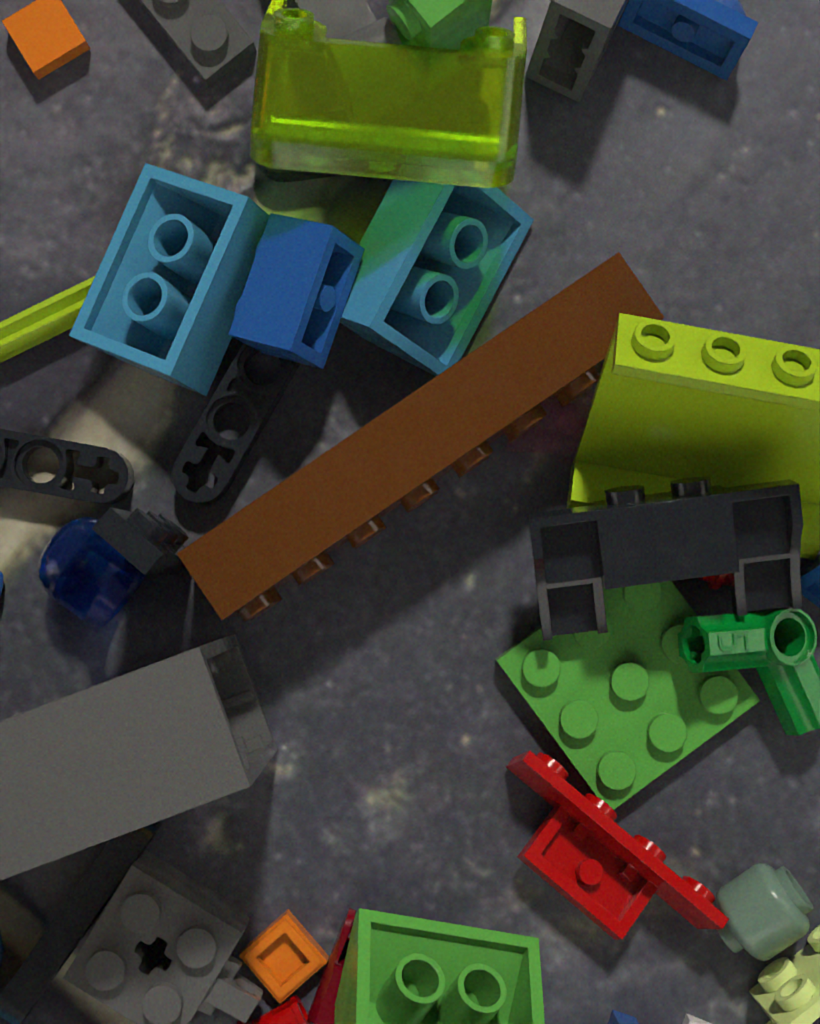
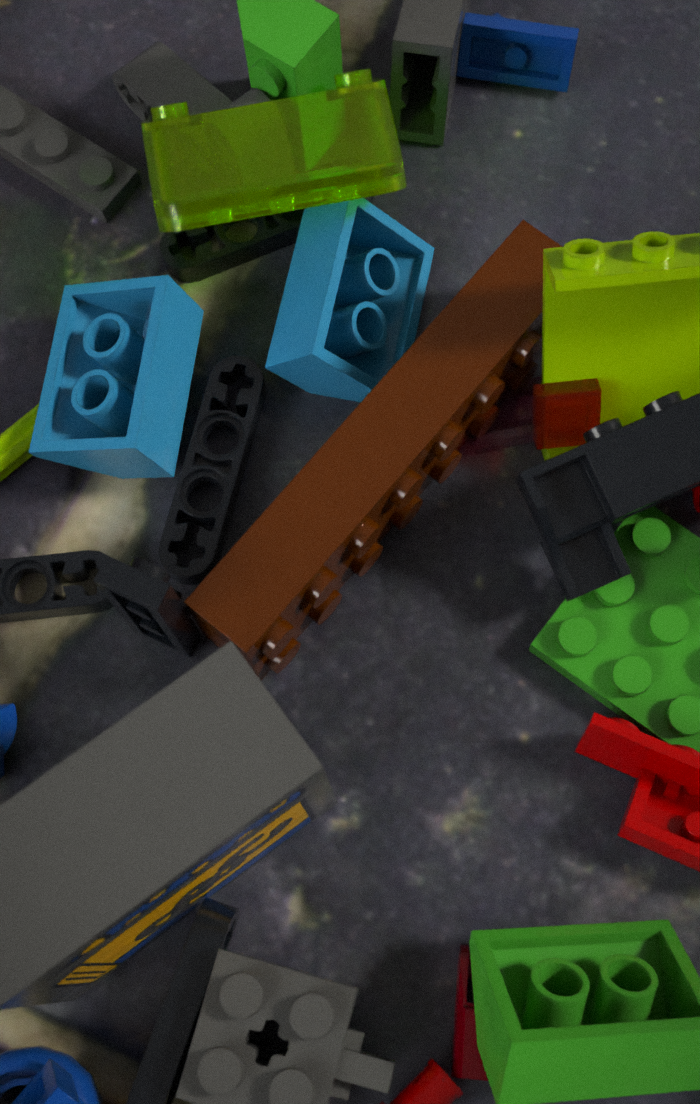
camera: 10 degrees left, 15 degrees down
clear blue helmet [38,517,147,633] -> none
blue brick [228,213,365,369] -> none
orange tile [239,909,329,1003] -> none
none -> clear red tile [533,378,602,450]

